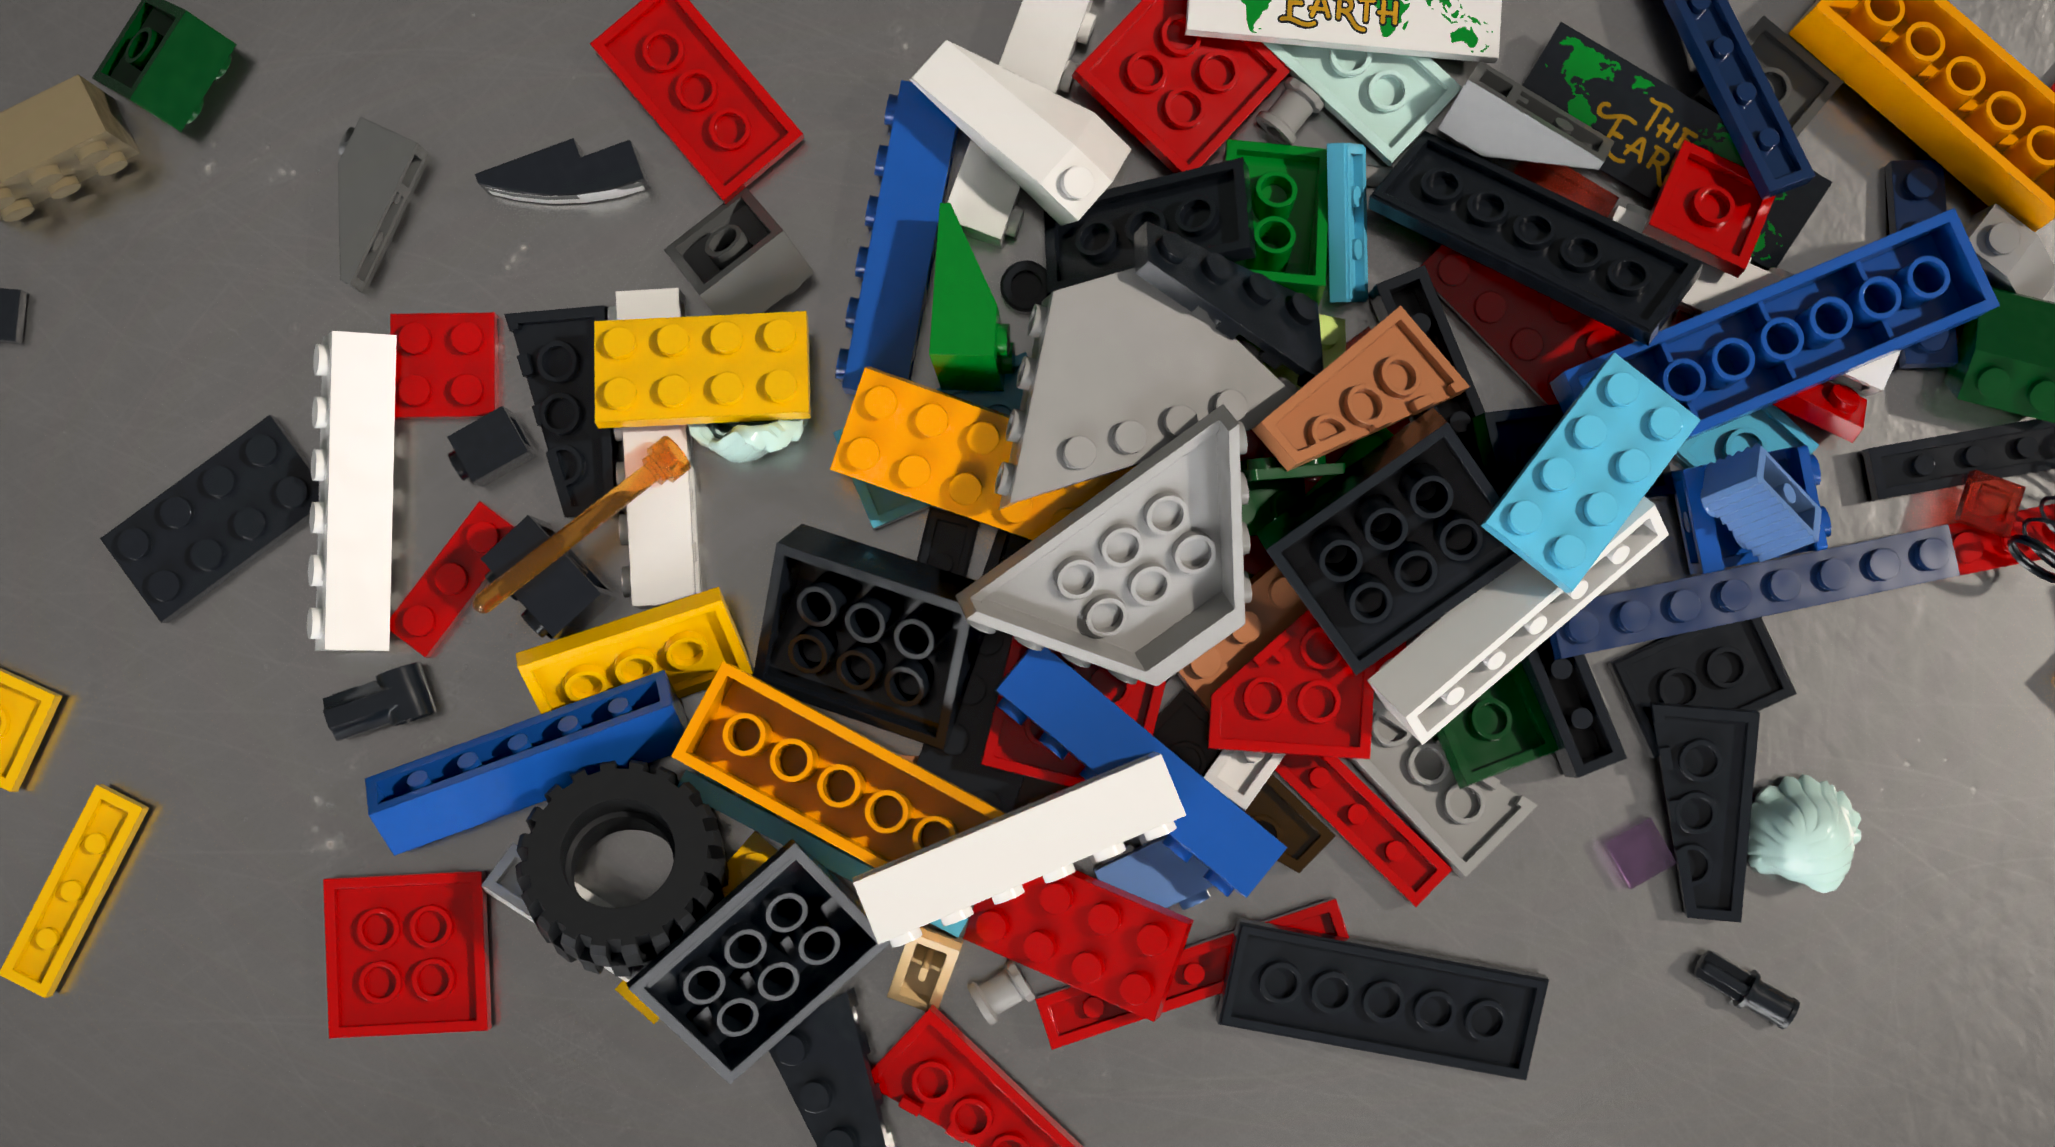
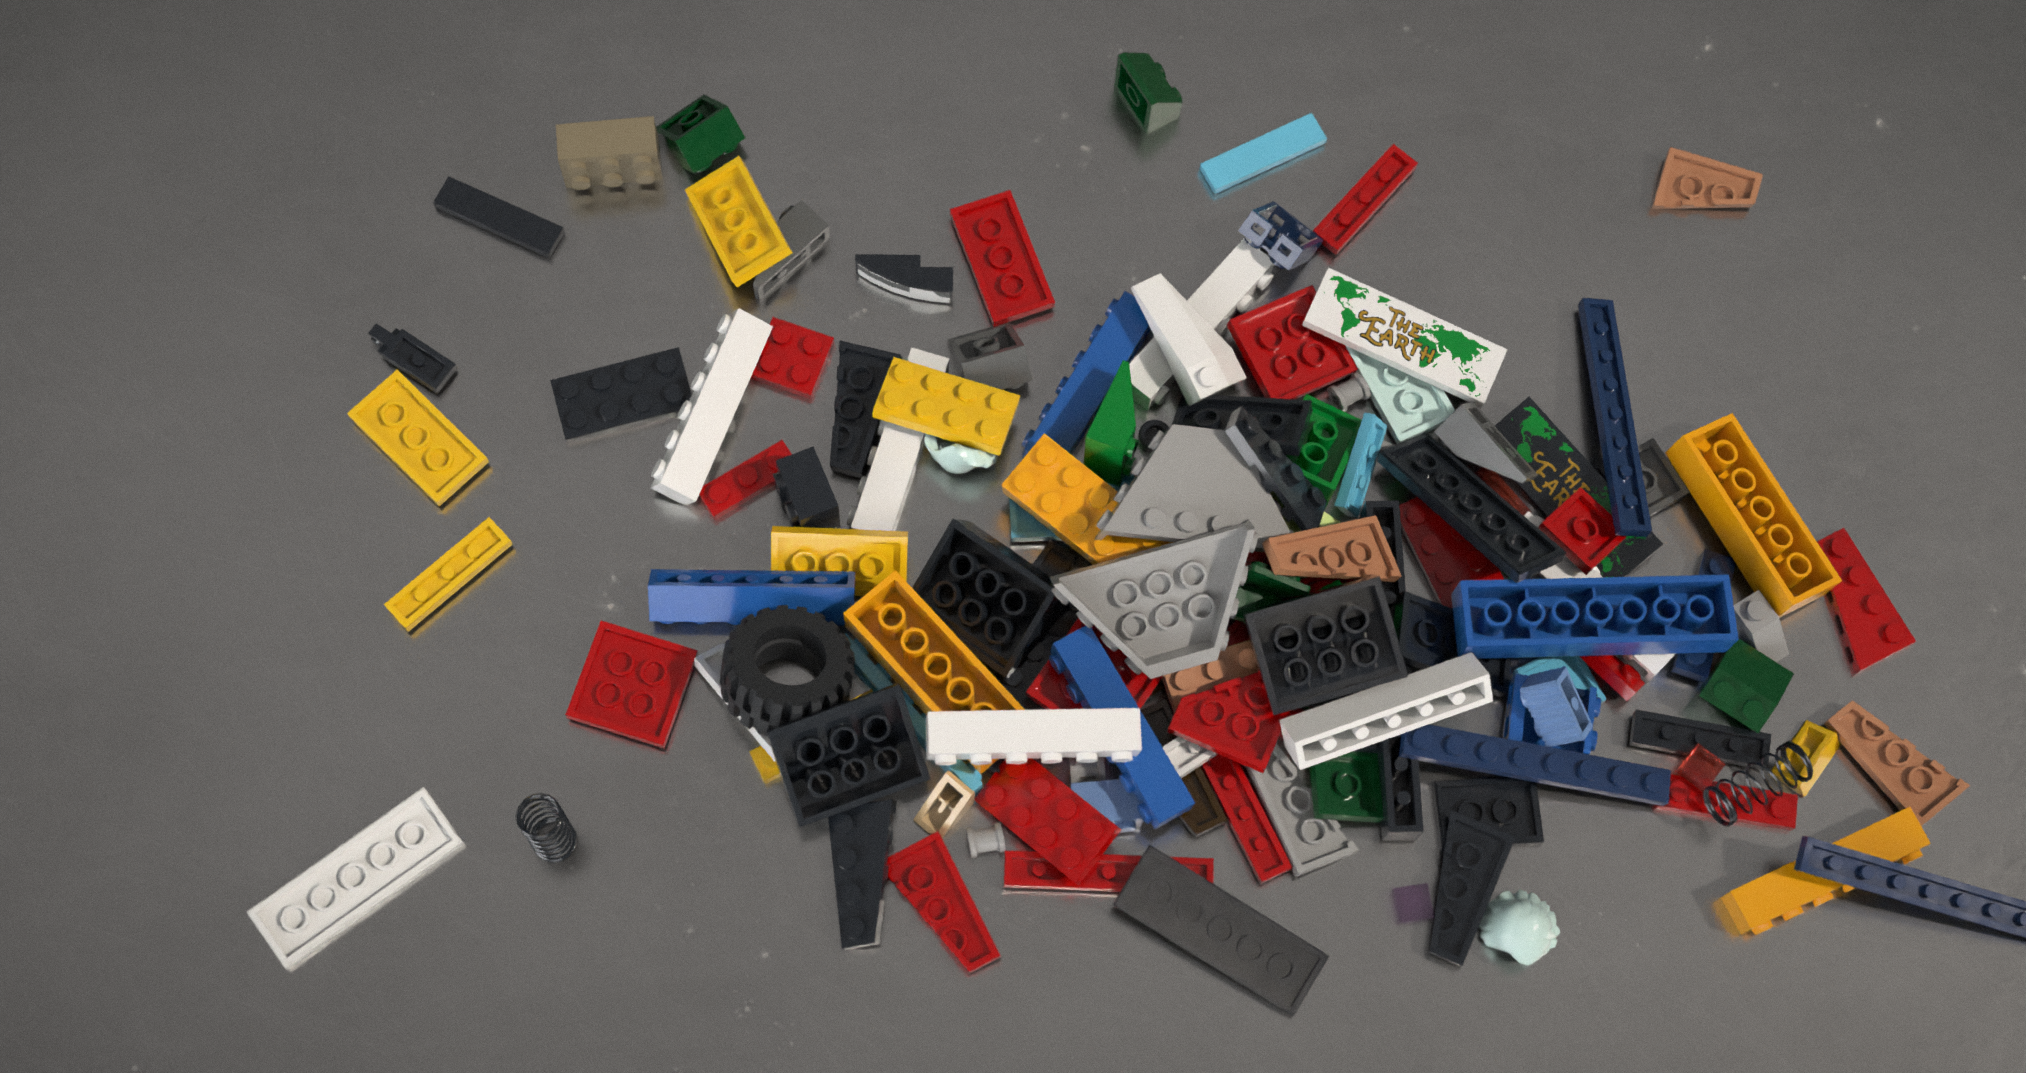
camera: 15 degrees right, 15 degrees down
black piece [323,662,437,741] -> none
black brick [447,406,537,487] -> none
clear orange piece [473,436,691,614] -> none
medium azure plate [1480,352,1701,593] -> none
black axle [1694,950,1800,1030] -> none
none -> yellow plate [685,156,793,287]

